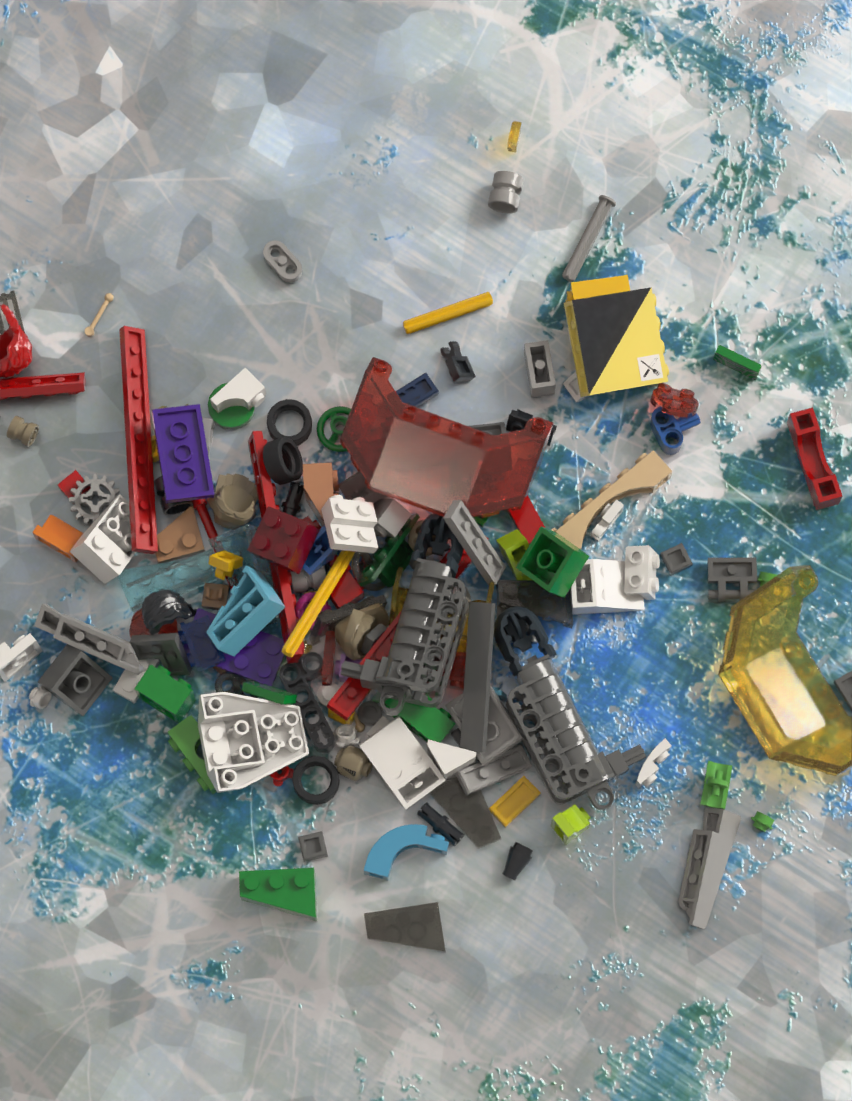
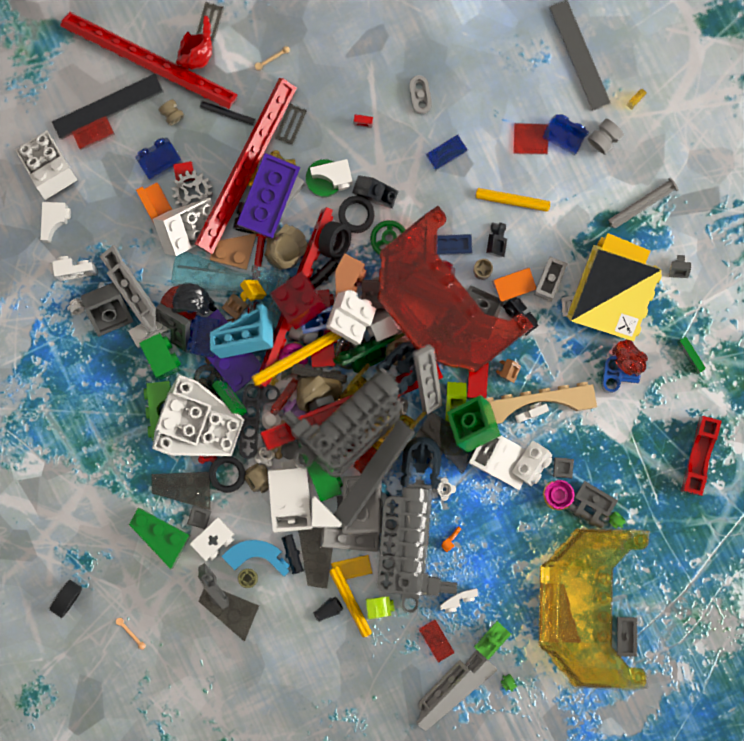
camera: 30 degrees right, 10 degrees up
none -> black tyre [49,580,82,618]
none -> light nougat hinge [116,618,146,650]
none -> clear blue bracket [135,137,181,180]
none -> clear smoke wing [151,472,211,510]
none -> white brick [190,517,235,561]
none -> dark grey plate [198,563,229,610]
none -> black bar [200,101,256,126]
none -> olive wheel [238,569,258,588]
none -> clear smoke tile [275,103,307,146]
none -> yellow axle [329,566,372,638]
none -> black slope [352,175,398,209]
none -> red tile [353,114,373,128]
none -> clear red plate [419,619,455,663]
none -> clear blue tile [426,134,468,171]
none -> white plate [433,478,456,501]
none -> orange hand [442,526,461,552]
none -> dark tan wheel [473,259,493,280]
none -> orange panel [492,268,537,301]
none -> medium nougat tile [496,359,521,383]
none -> clear red piece [513,123,549,155]
none -> clear blue bracket [542,114,589,155]
none -> dark pink hair [543,480,575,510]
none -> dark grey tile [549,0,611,111]
none -> dark grey tile [669,255,691,278]

